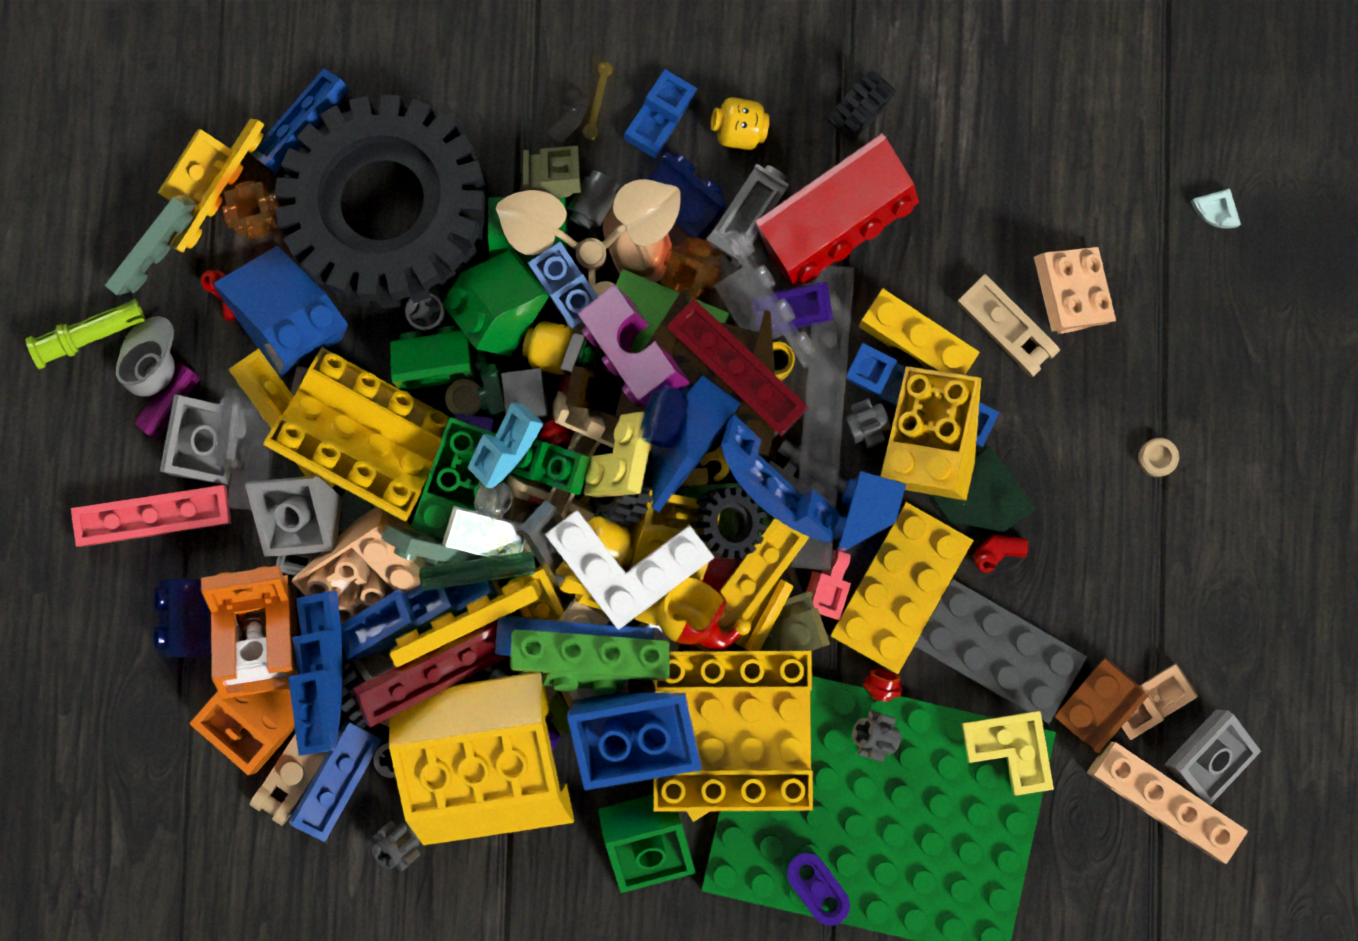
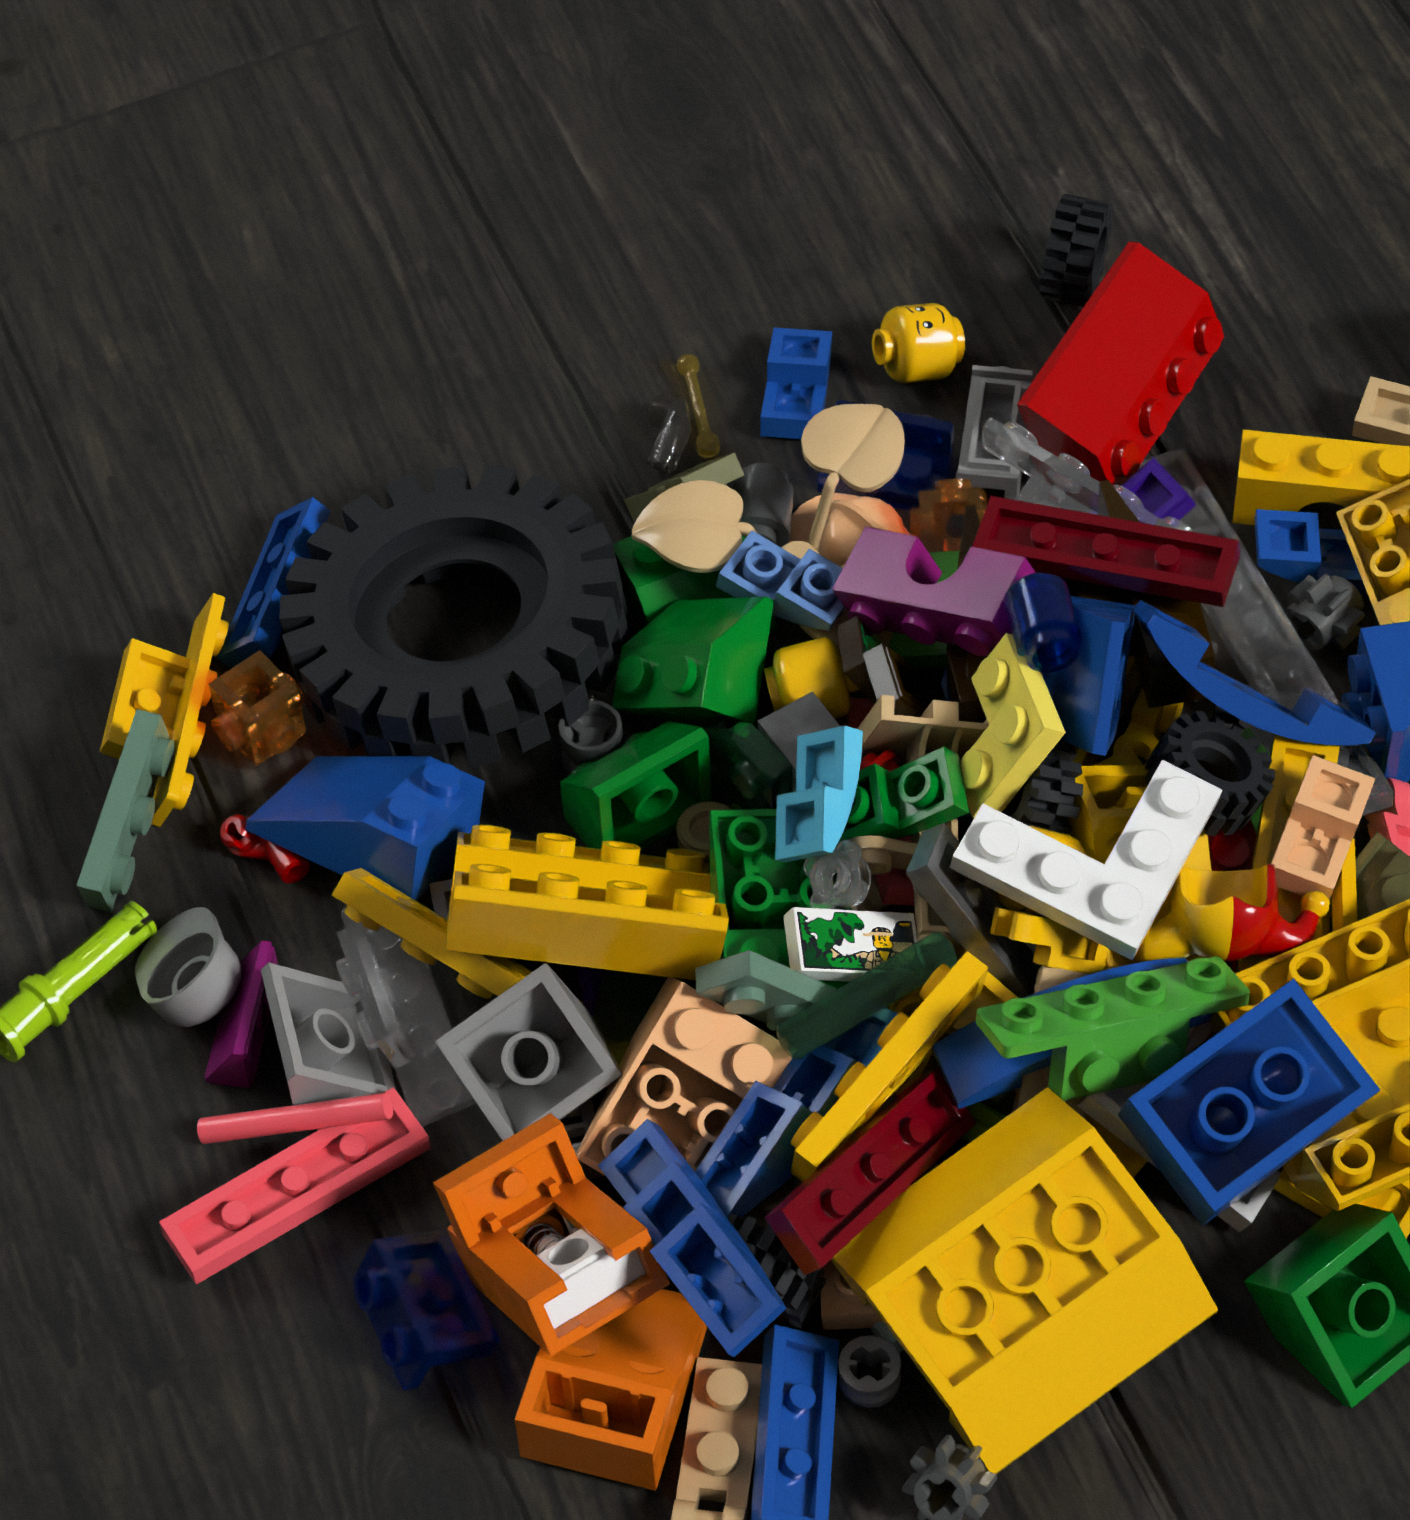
camera: 25 degrees left, 30 degrees down
none -> coral bar [197,1092,393,1144]
none -> light nougat slope [1271,755,1376,900]

